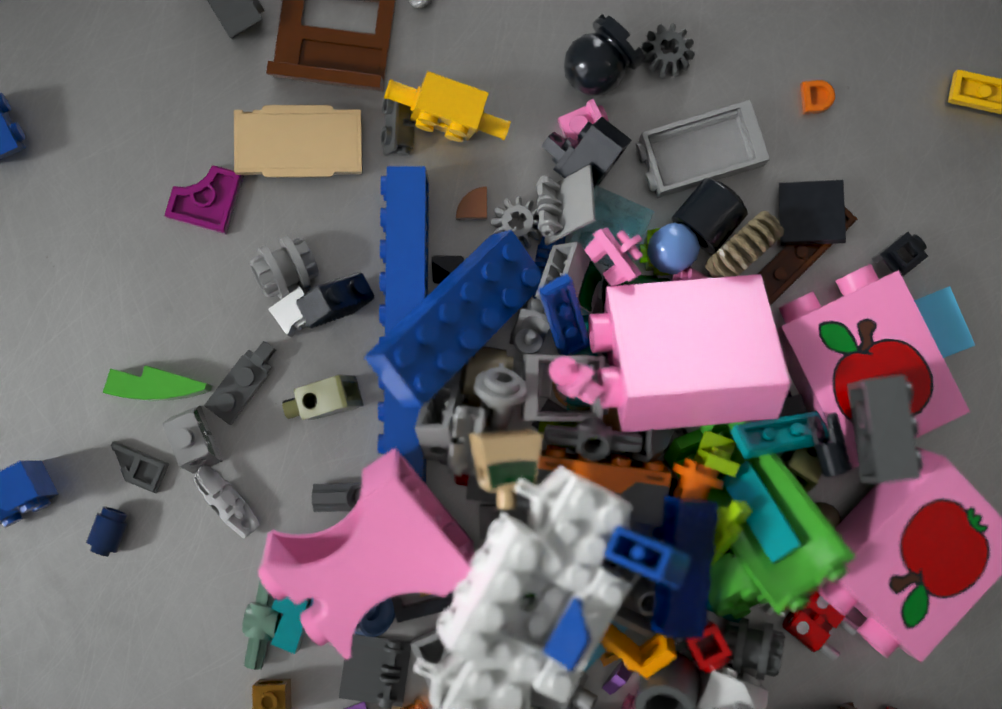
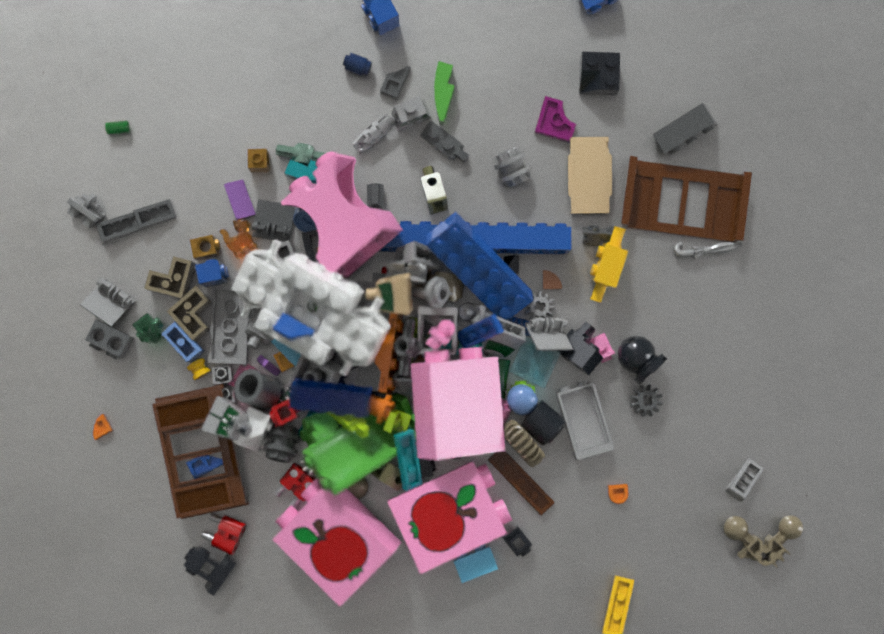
camera: 90 degrees right, 0 degrees up
white window [268,286,310,338] -> none
black brick [296,272,375,329] -> none
bright pink hips [584,227,643,286] -> none
light orange bracket [600,622,676,679] -> none
blue brick [604,526,691,589] -> none
teal tile [721,461,803,564] -> none
black tile [779,180,846,246] -> none
black hinge [808,413,852,477] -> none
dark grey brick [847,375,923,483] -> none
none -> black slope [579,51,620,96]

